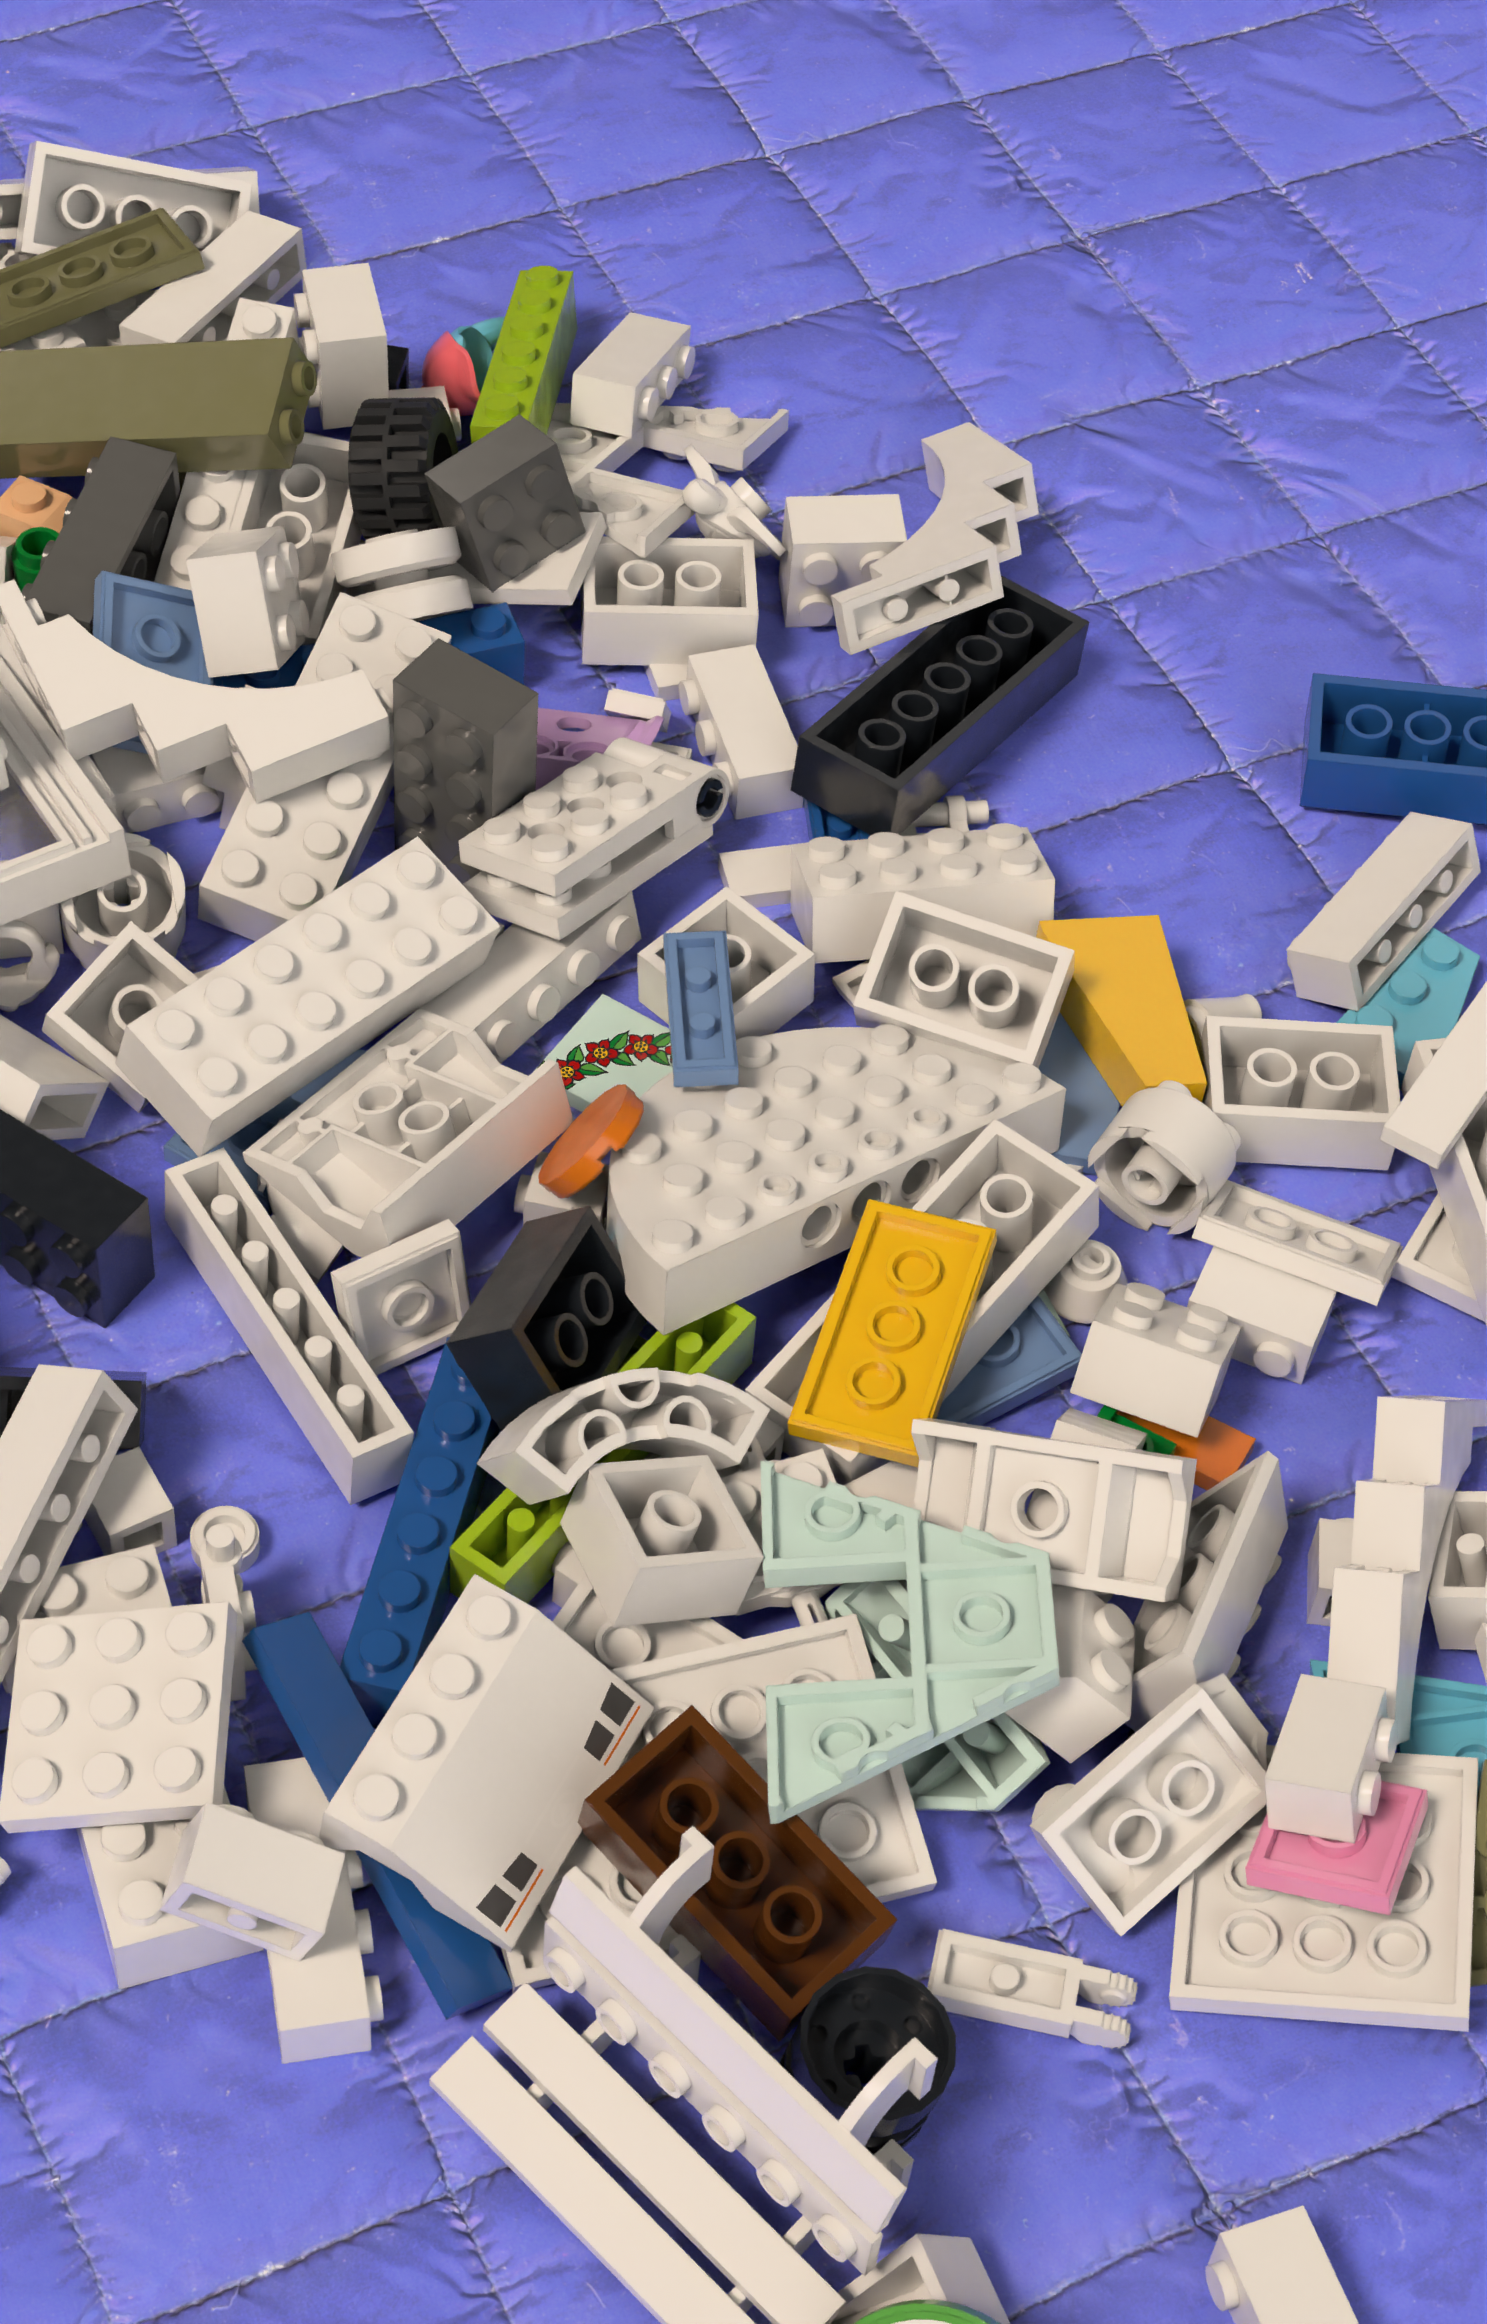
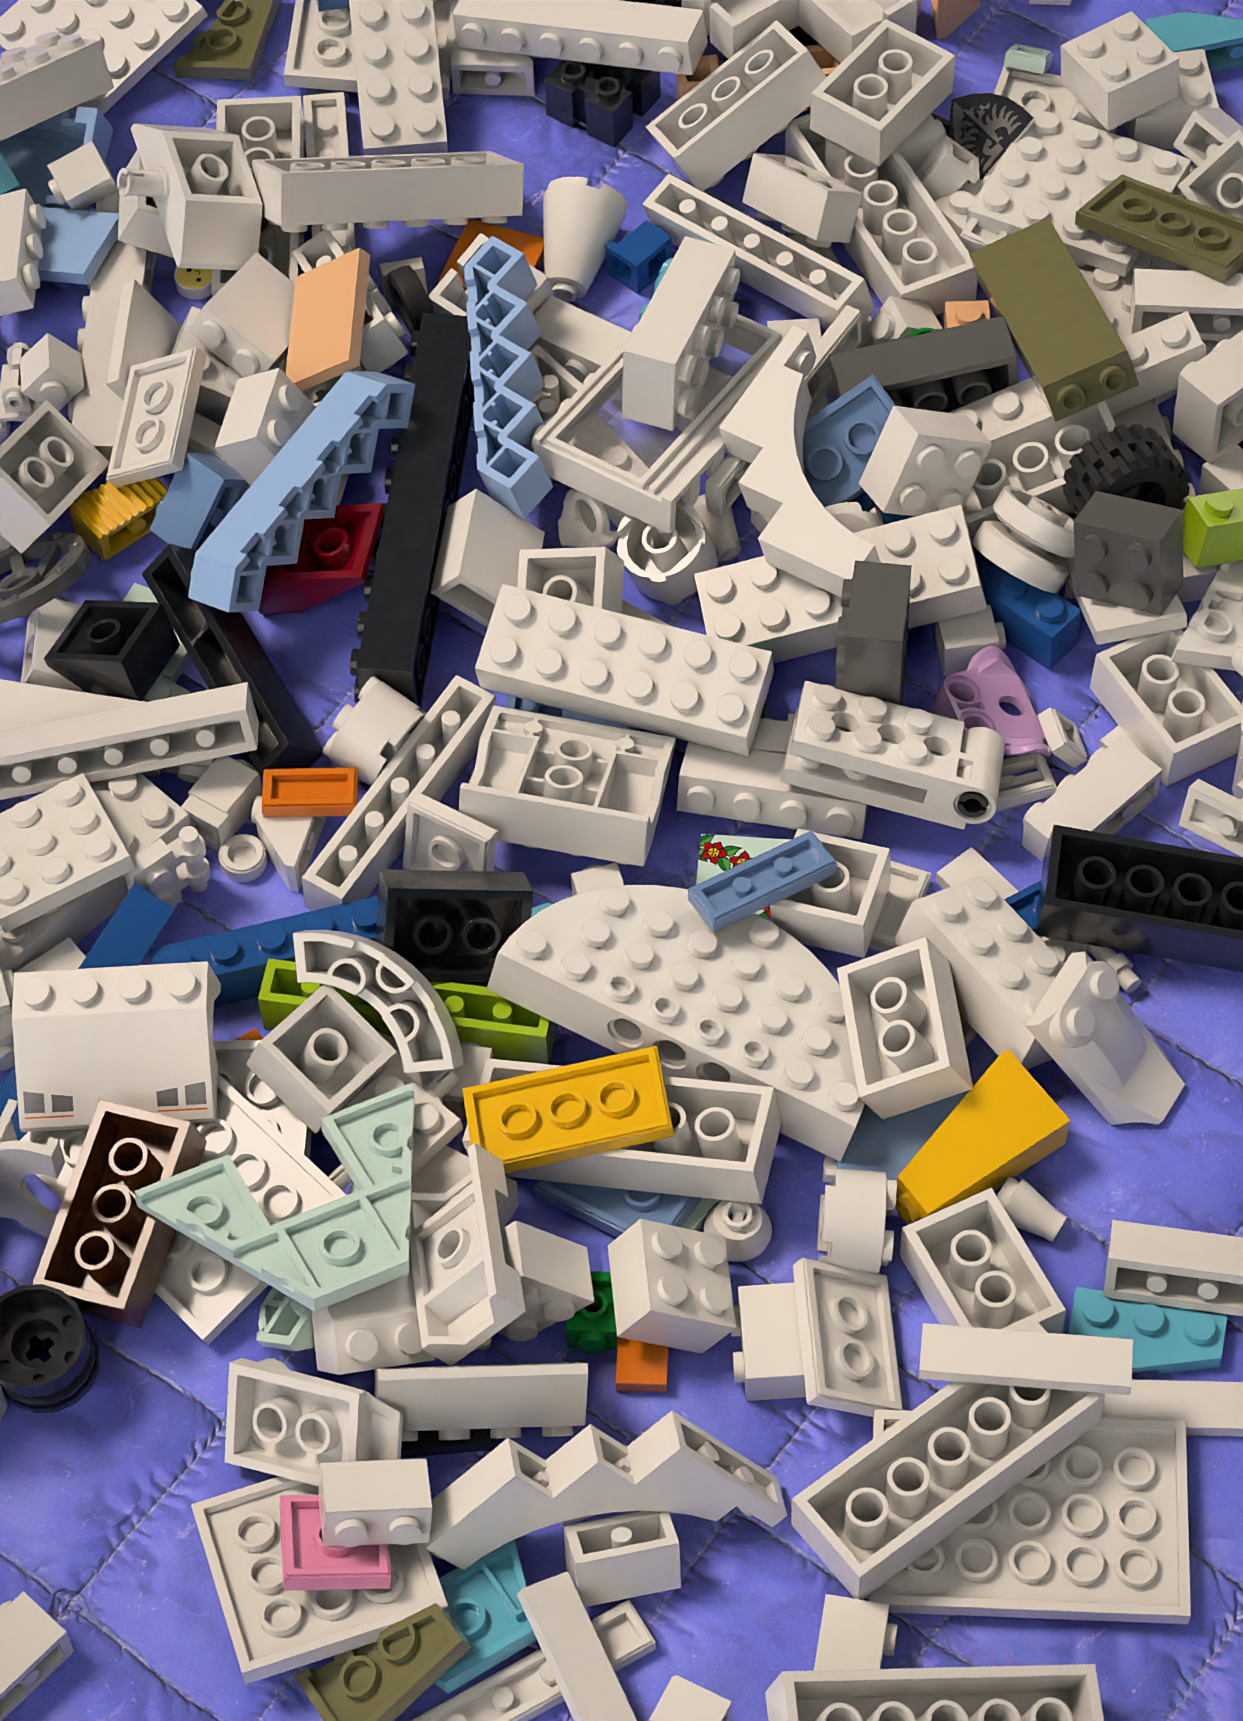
camera: 70 degrees right, 5 degrees up
orange tile [538,1084,644,1199] -> none
white hinge [927,1929,1138,2049] -> none
none -> white tile [181,794,233,851]
none -> white slope [251,795,327,892]
none -> orange tile [261,767,359,817]
none -> white brick [323,676,427,786]
none -> white slope [1025,952,1185,1125]

